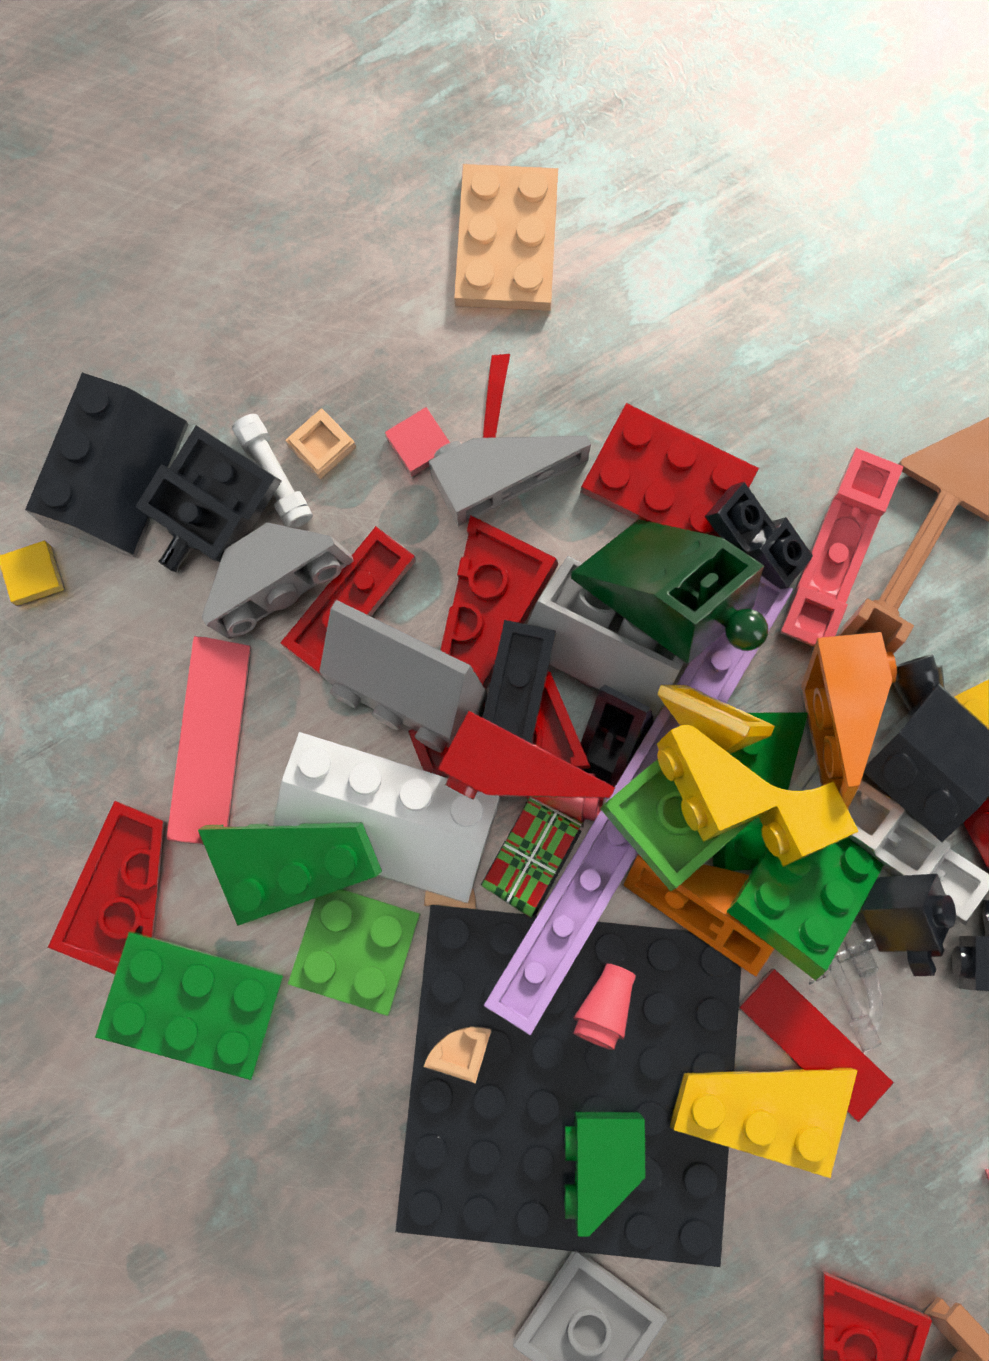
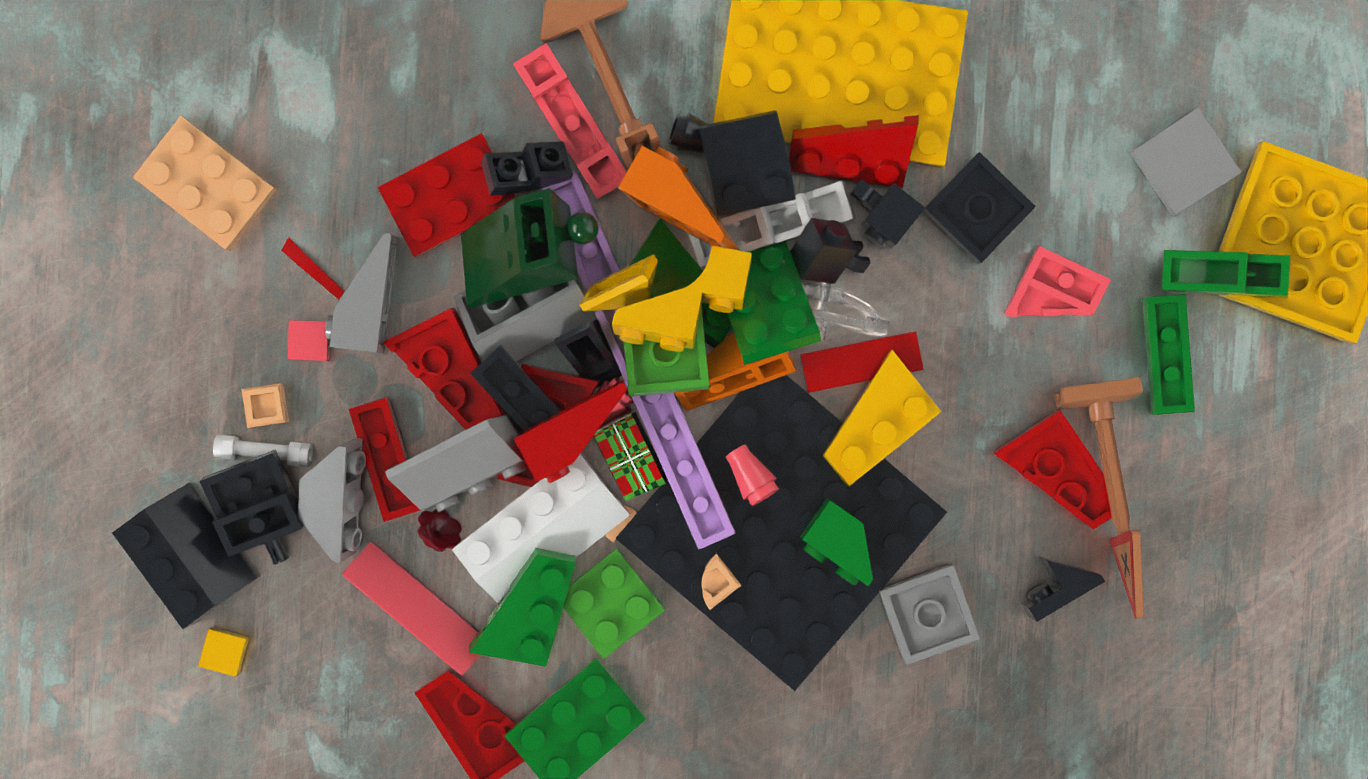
camera: 60 degrees left, 10 degrees up
none -> dark red plant [417,509,462,552]

